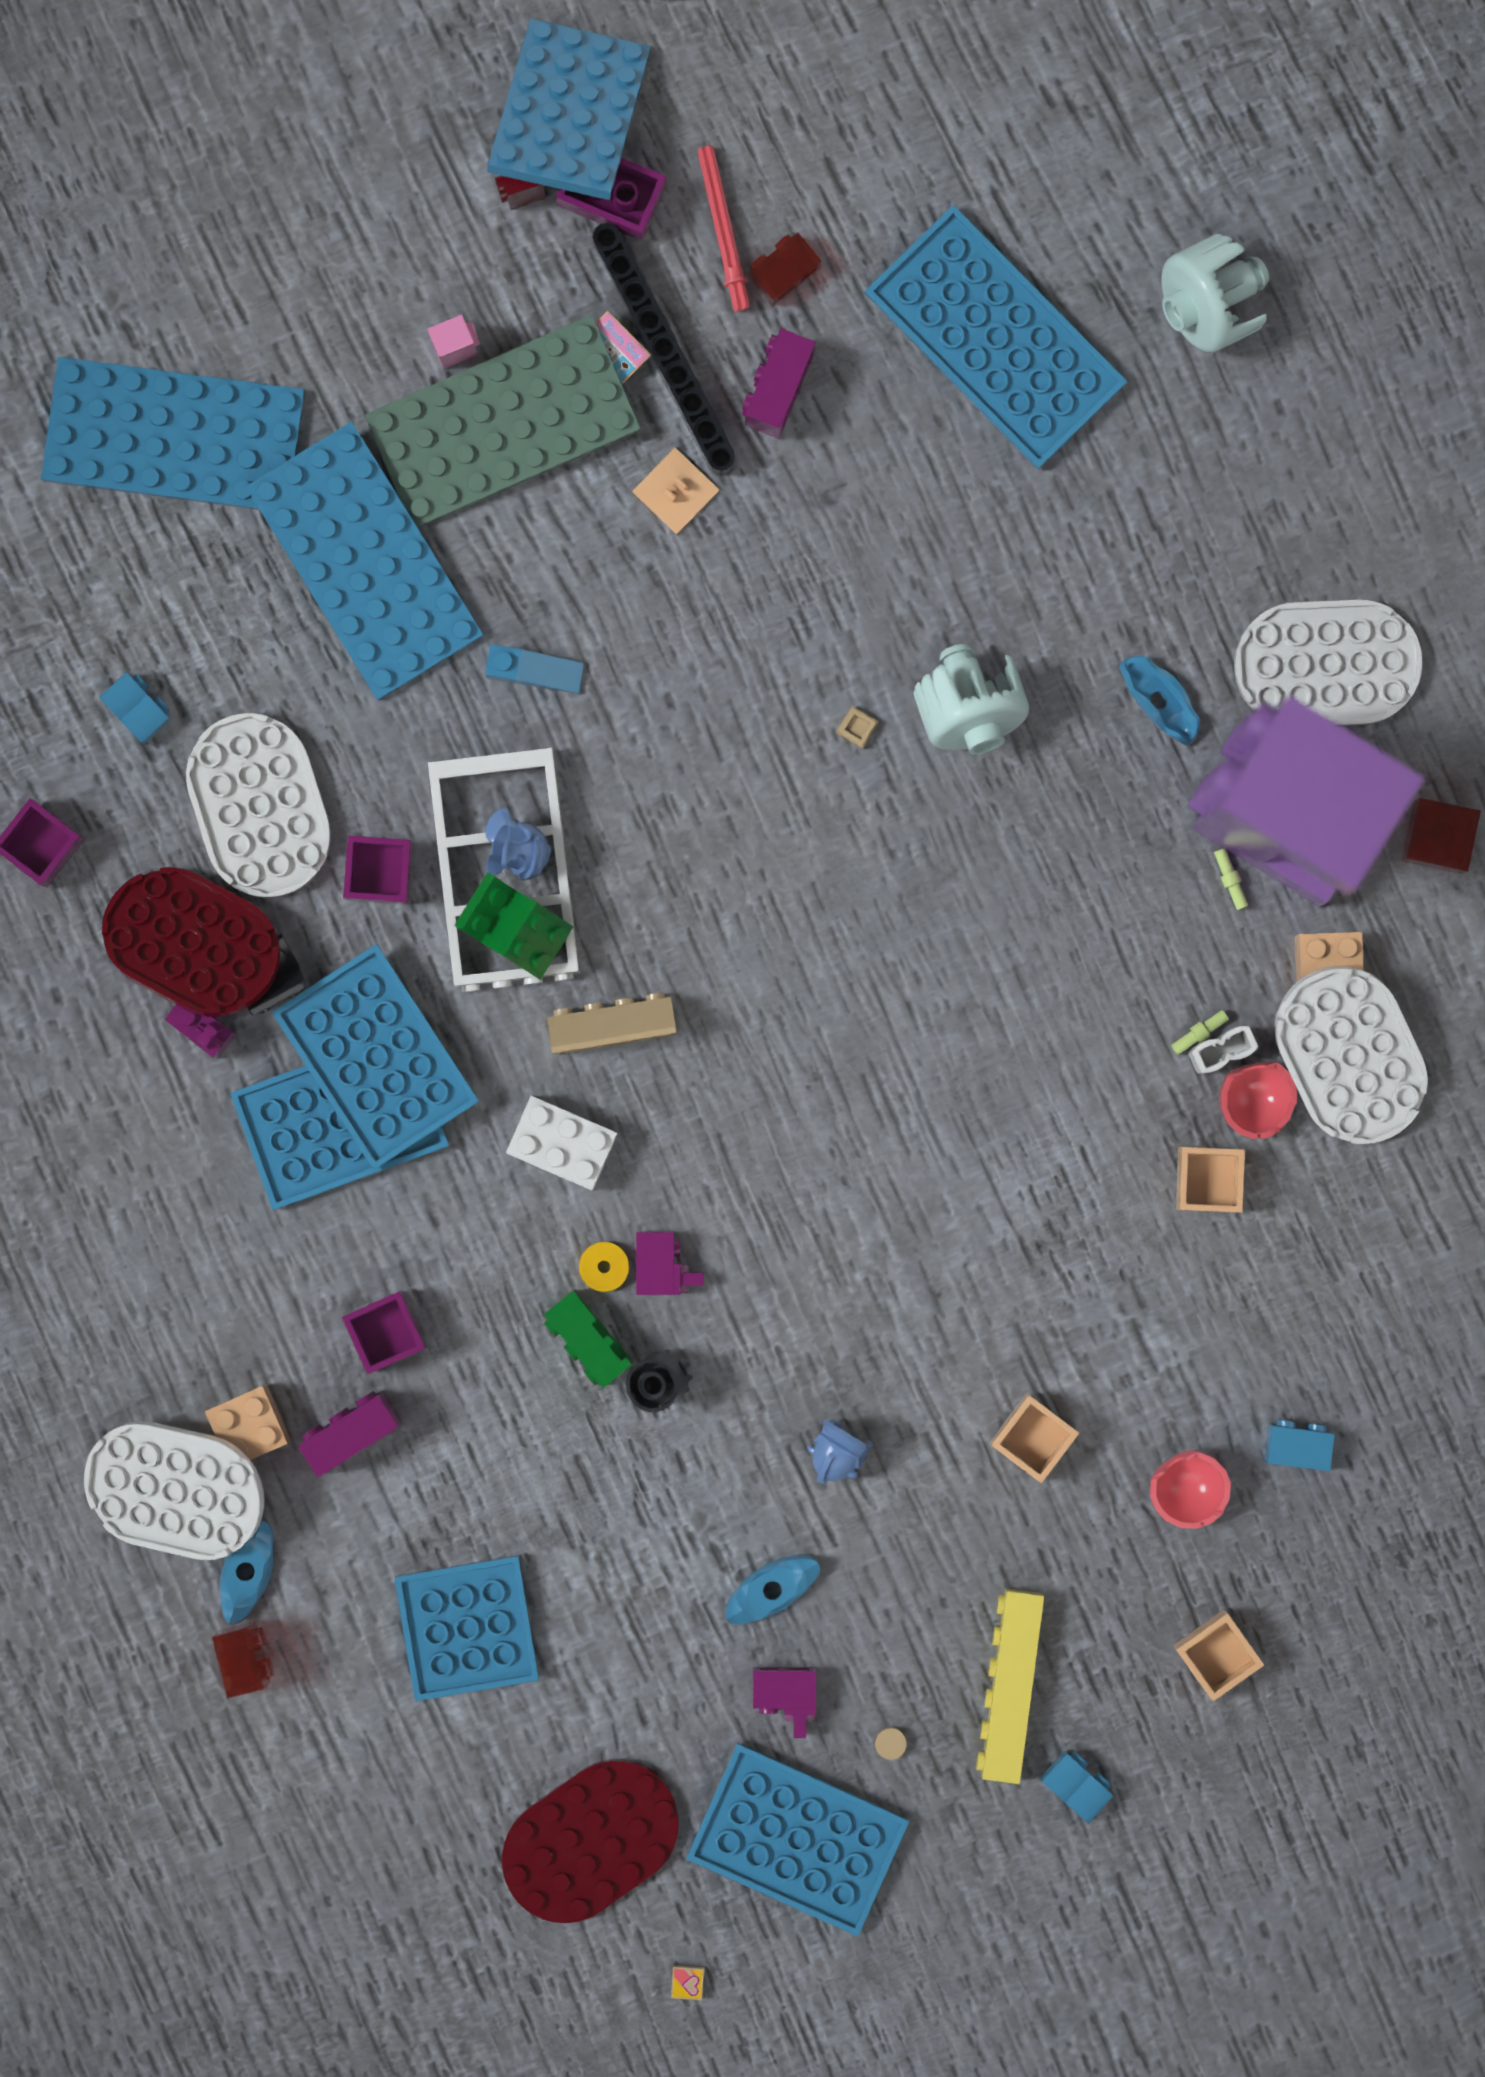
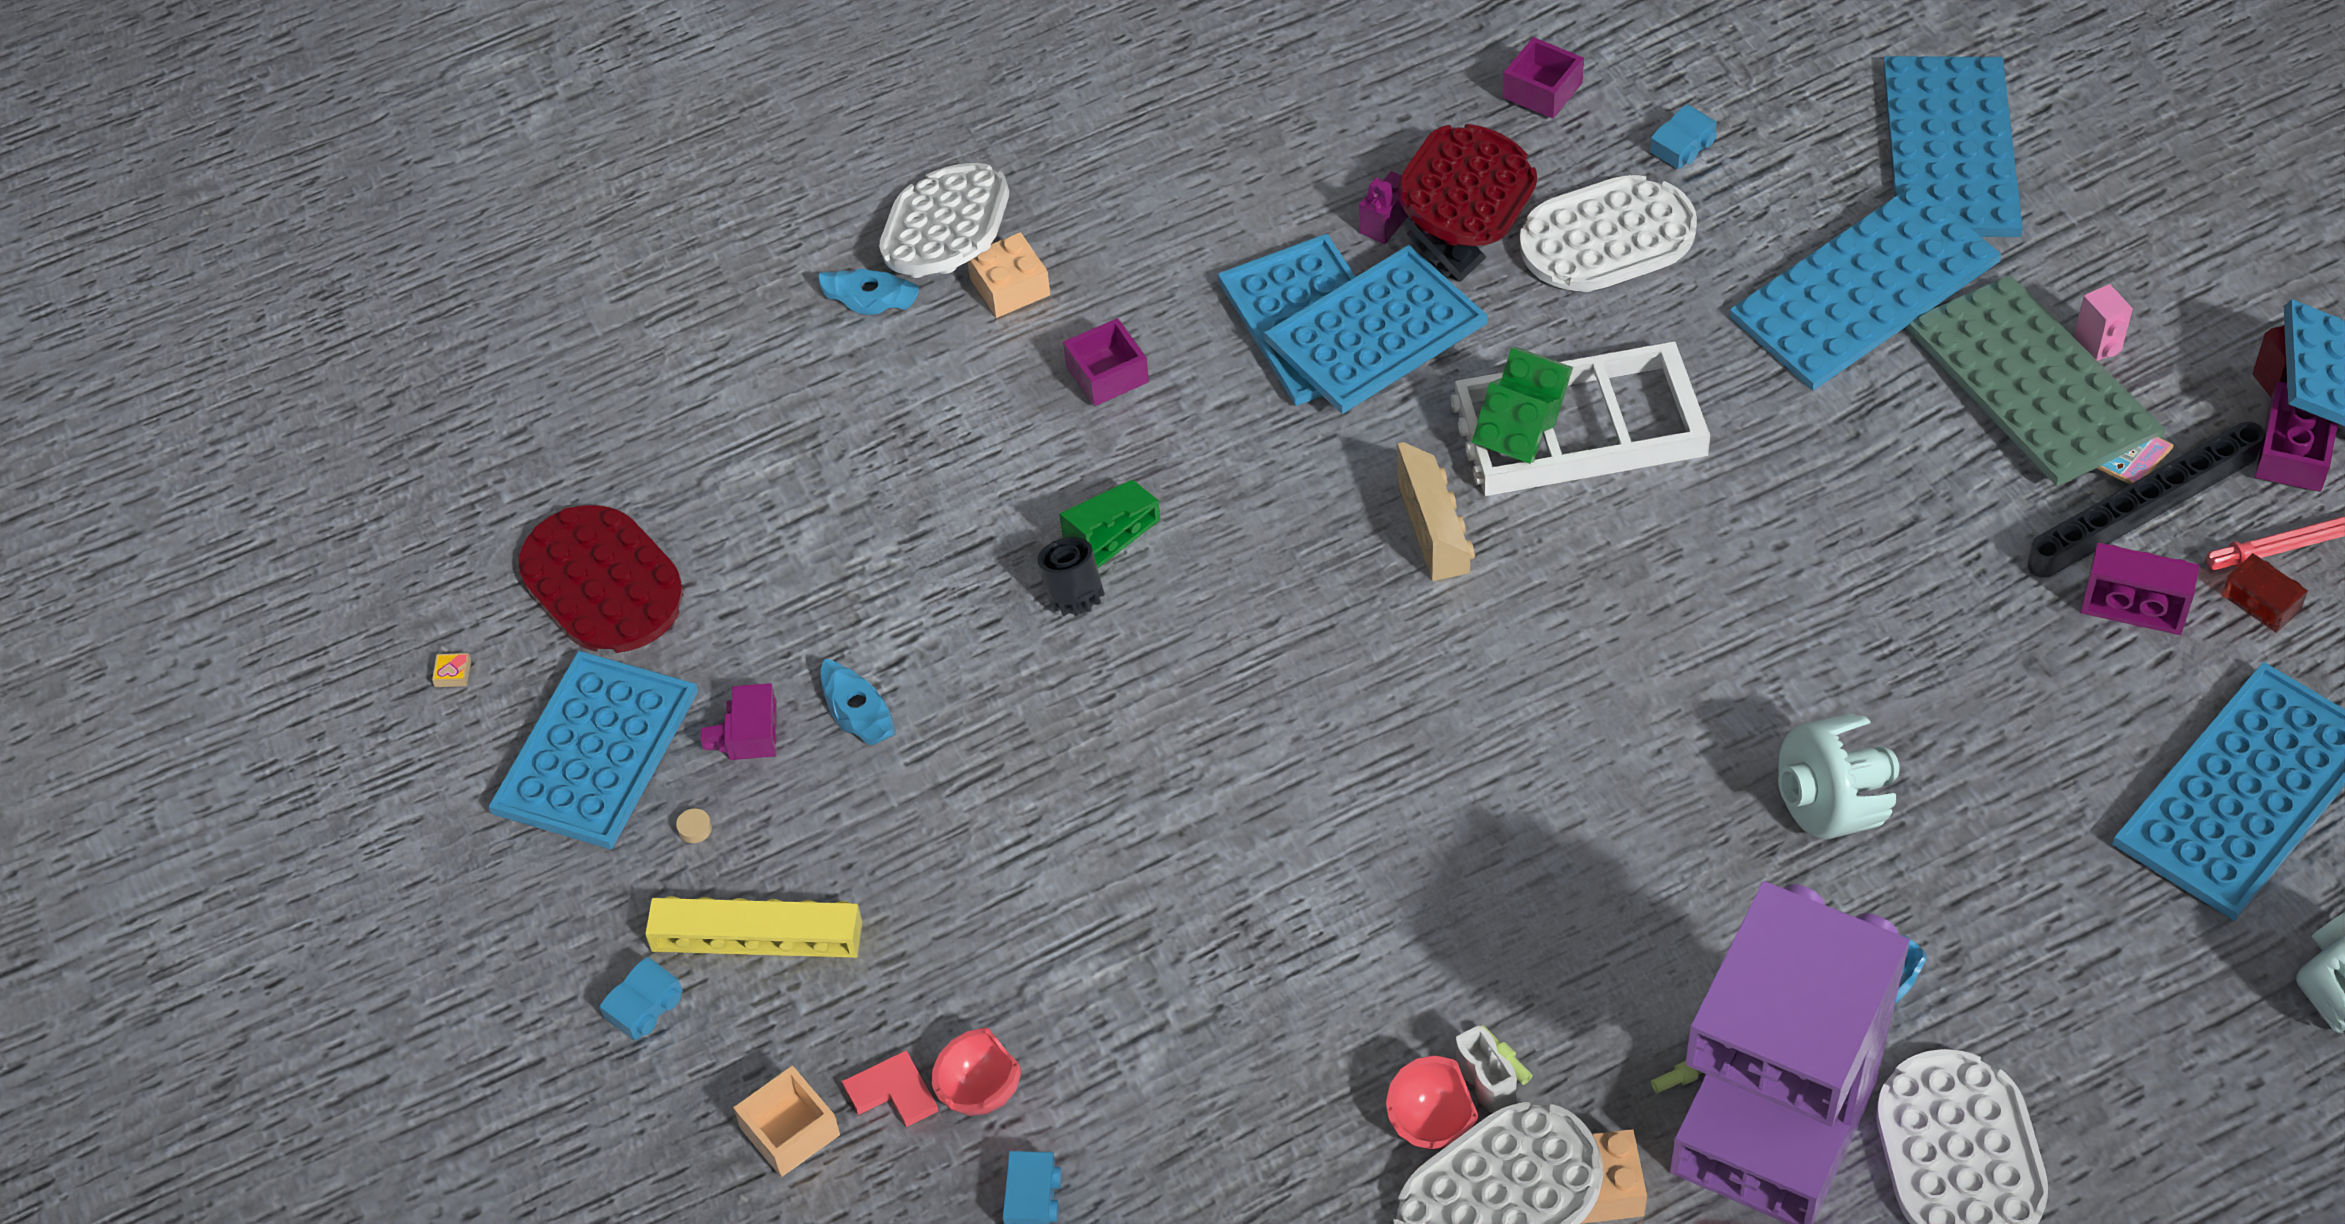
camera: 90 degrees right, 35 degrees down
clear red brick [212,1621,274,1699] -> none
magenta brick [298,1391,404,1478] -> none
magenta piece [343,835,413,905] -> none
dark azure plate [394,1555,539,1701] -> none
dark azure slope [485,644,584,694] -> none
medium blue helmet [486,807,551,881] -> none
white brick [506,1096,618,1191] -> none
yellow piece [579,1242,629,1292] -> none
light nougat piece [632,447,720,535] -> none
magenta hinge [636,1232,704,1295] -> none
medium blue helmet [807,1419,874,1485] -> none
tan tile [836,706,879,749] -> none
light nougat piece [989,1393,1079,1484] -> none
light nougat piece [1176,1147,1245,1213] -> none
none -> coral tile [842,1050,939,1127]

